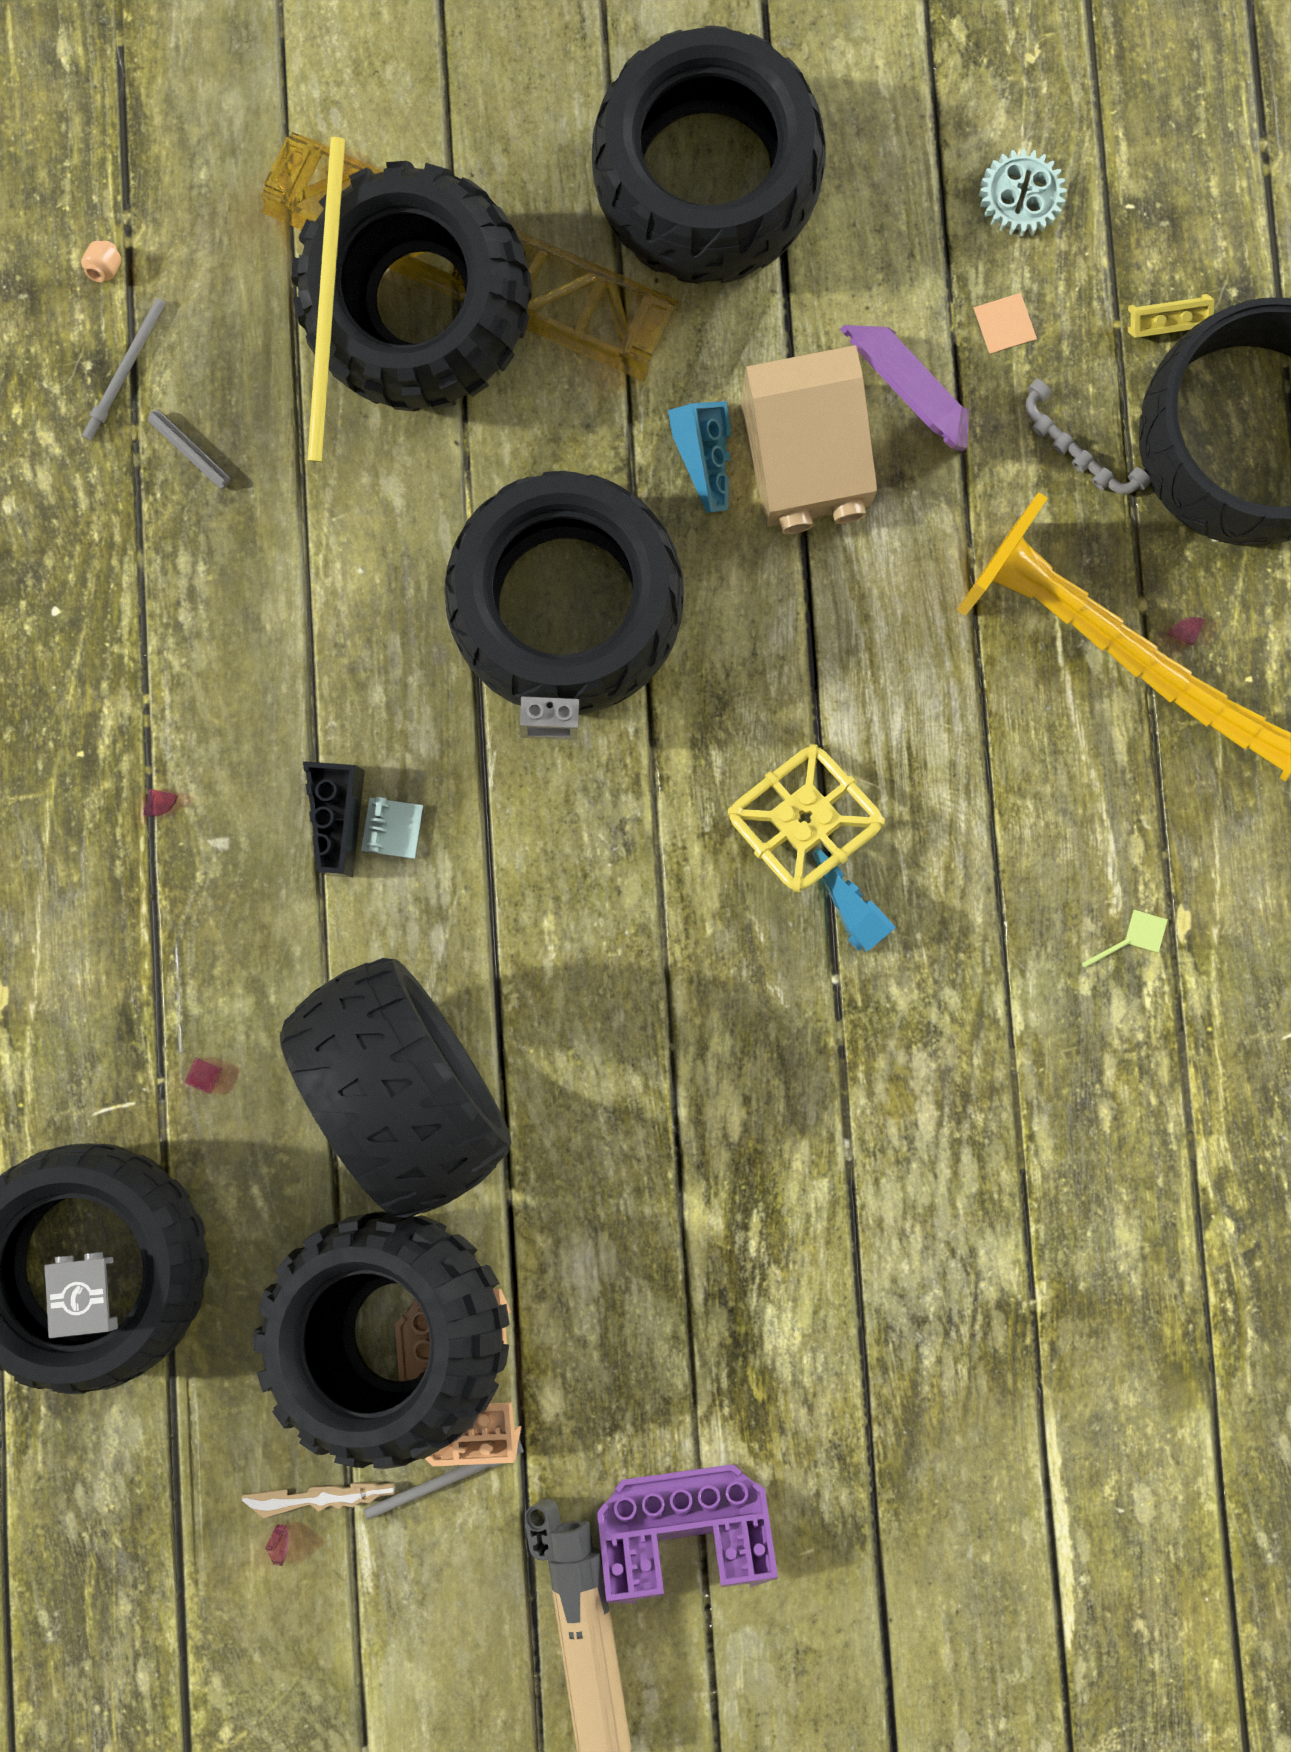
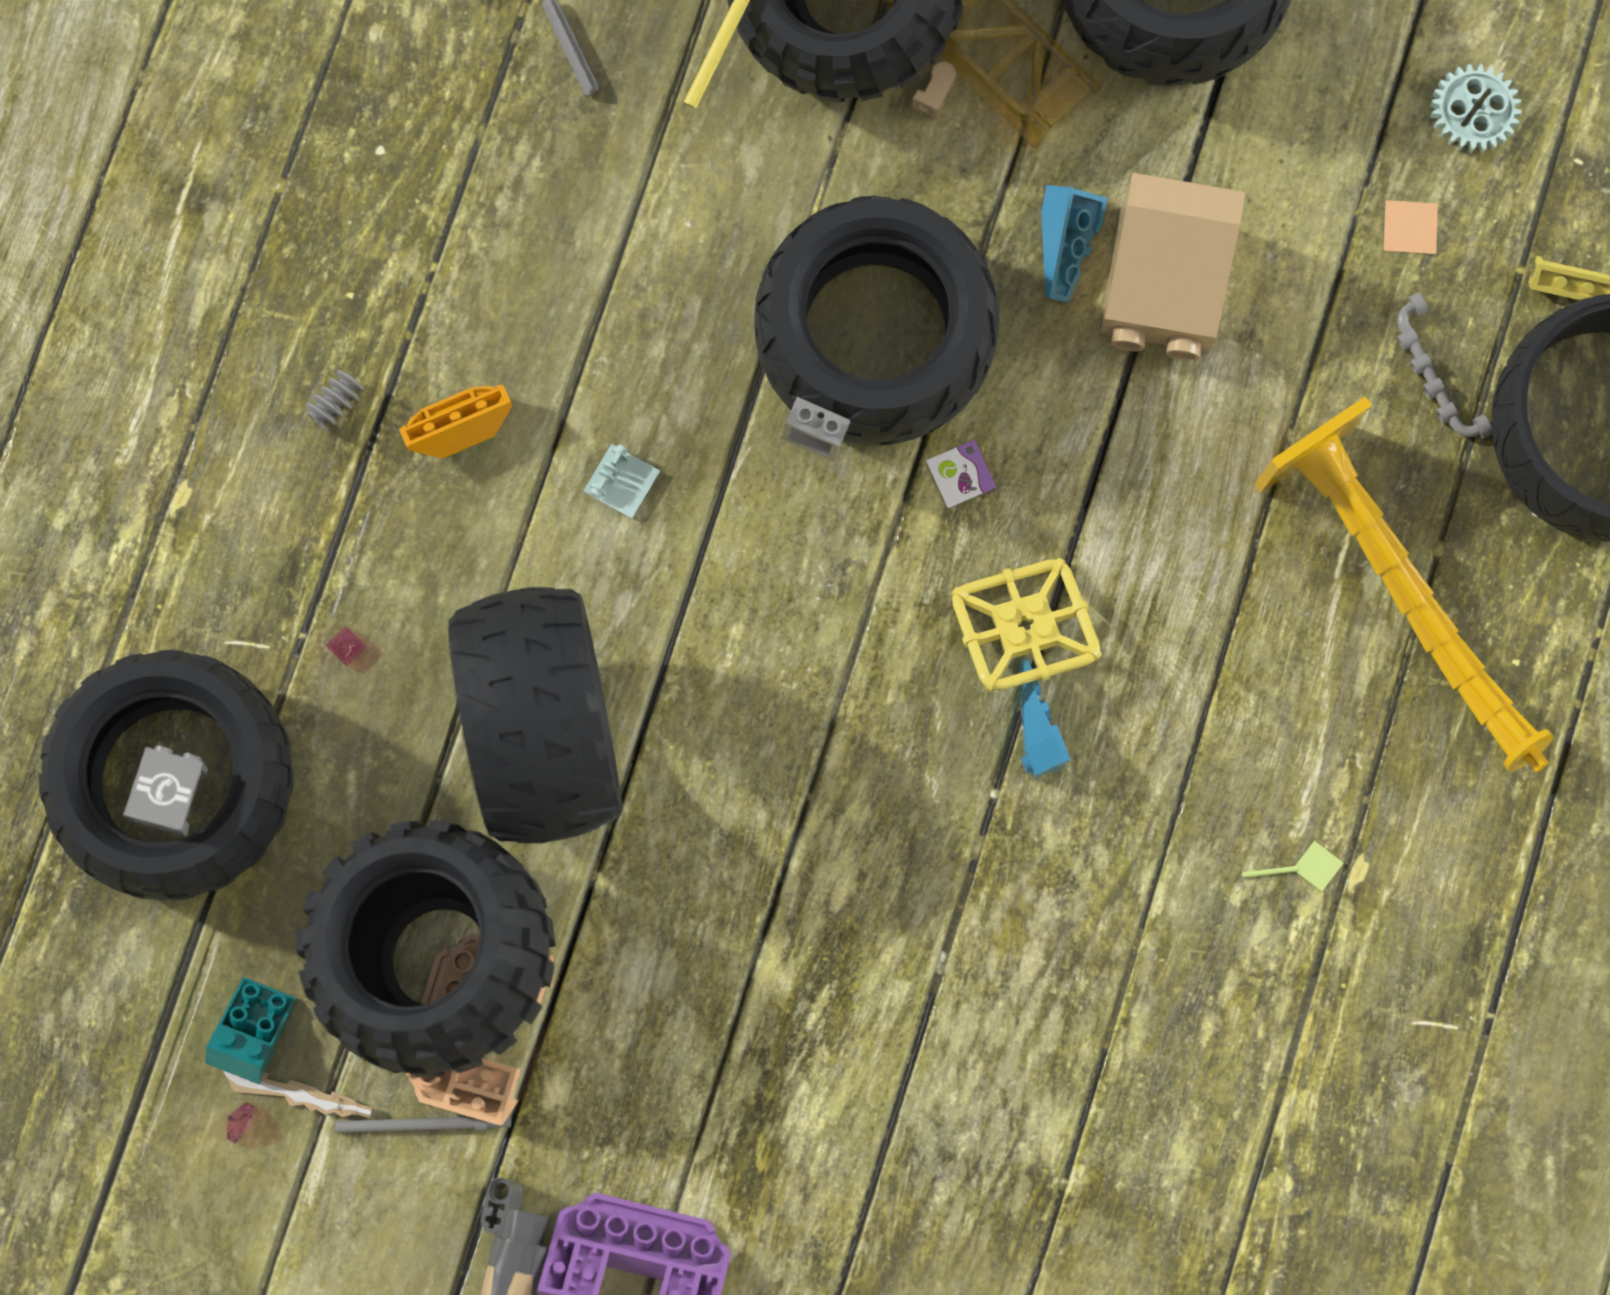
camera: 15 degrees right, 5 degrees down
clear pink tile [143,789,178,817] -> none
black wedge [303,761,365,878] -> none
medium lavender slope [840,325,969,452] -> none
clear pink tile [1167,617,1205,645] -> none
none -> teal slope [205,977,297,1085]
none -> light grey piece [305,370,367,433]
none -> light orange wedge [399,385,513,459]
none -> tan leg [912,62,956,119]
none -> sticker [926,440,996,508]

